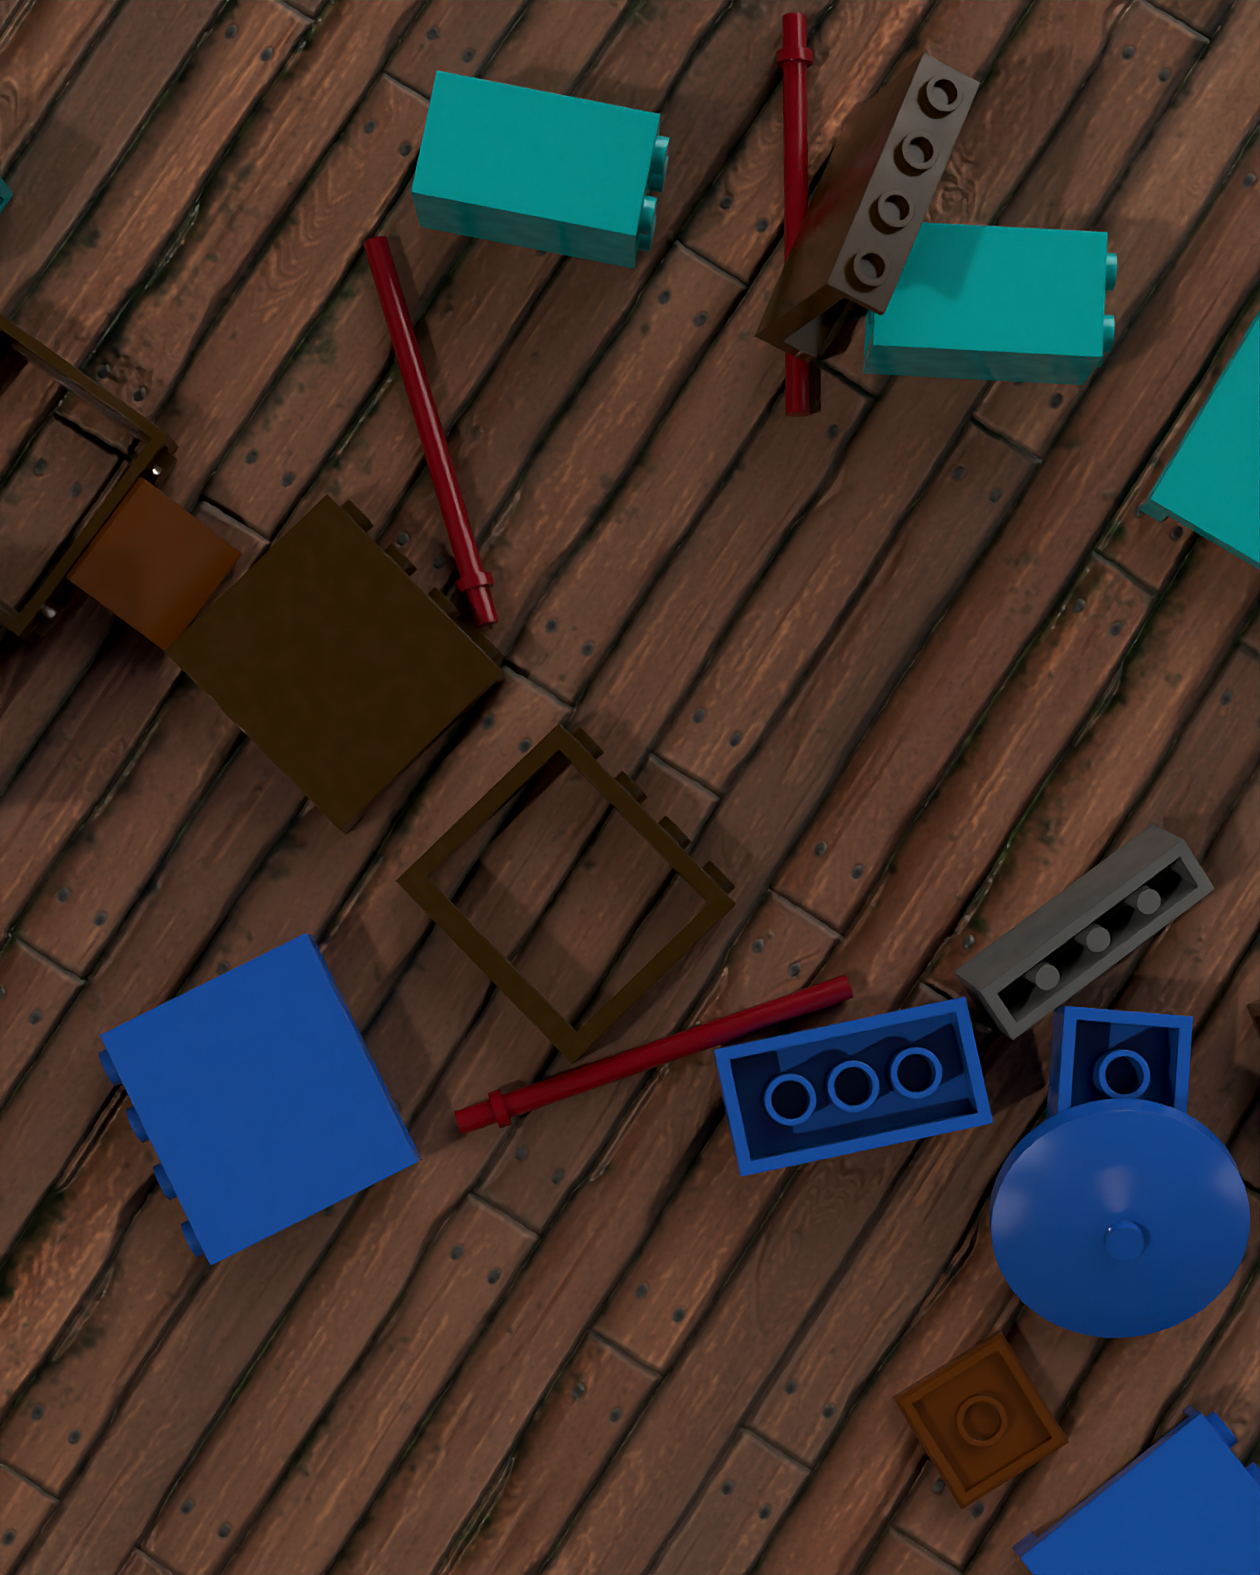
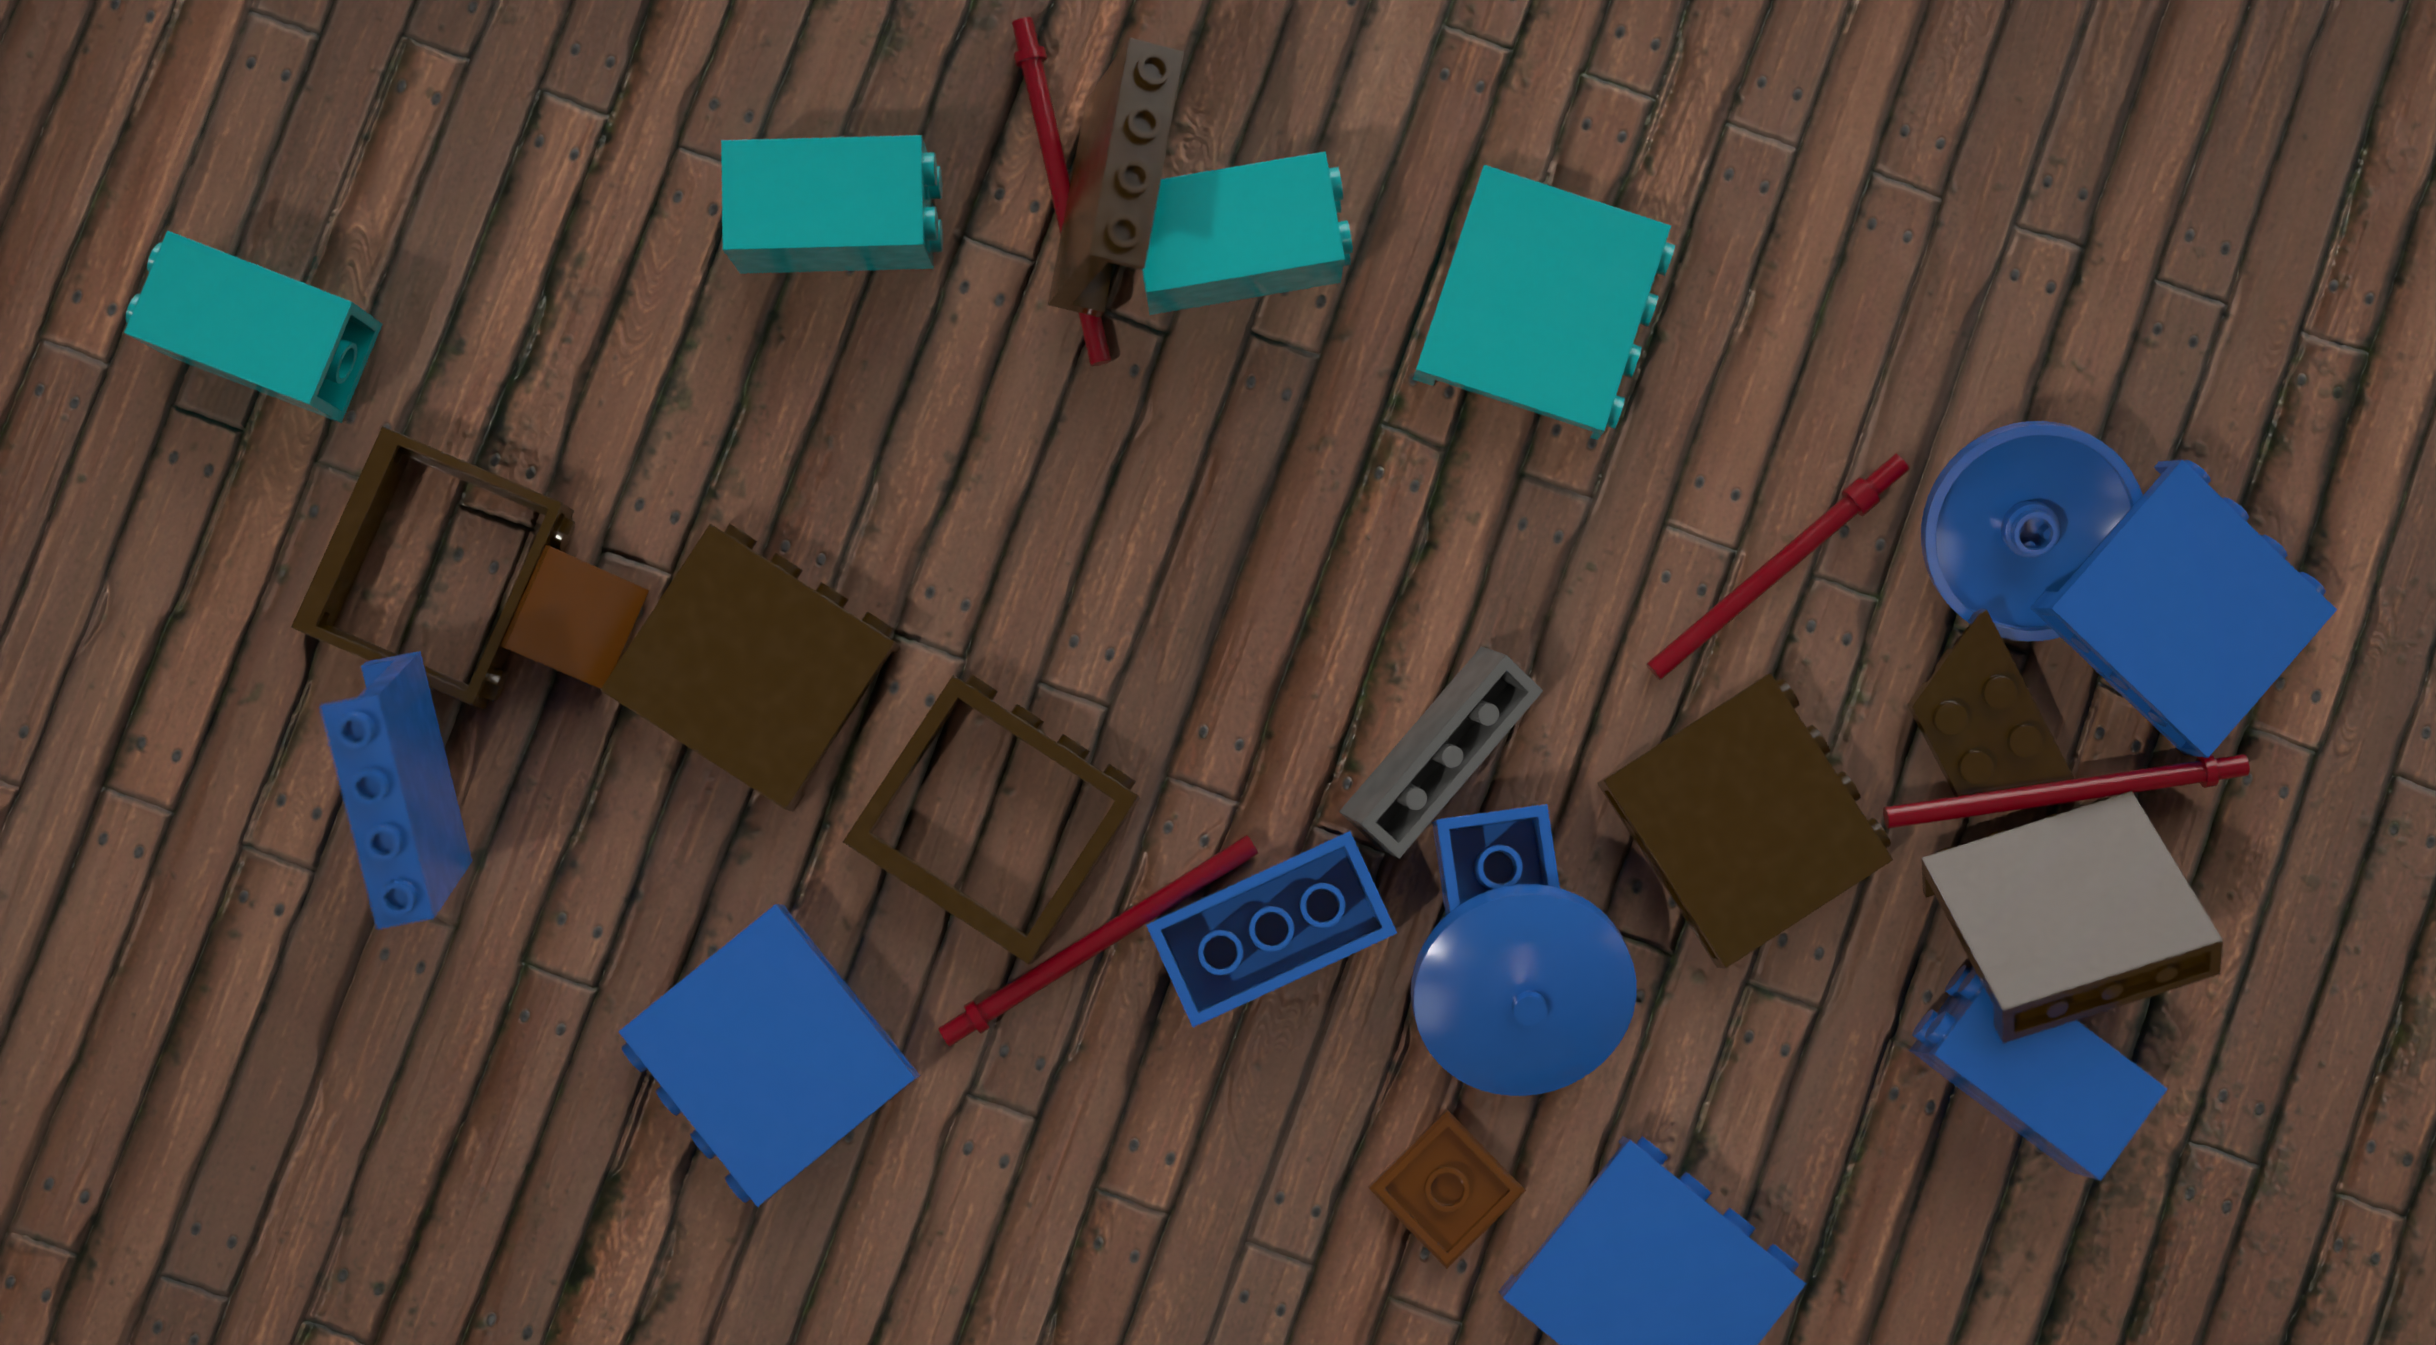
camera: 10 degrees left, 0 degrees up
dark red bar [363,236,499,629] -> none

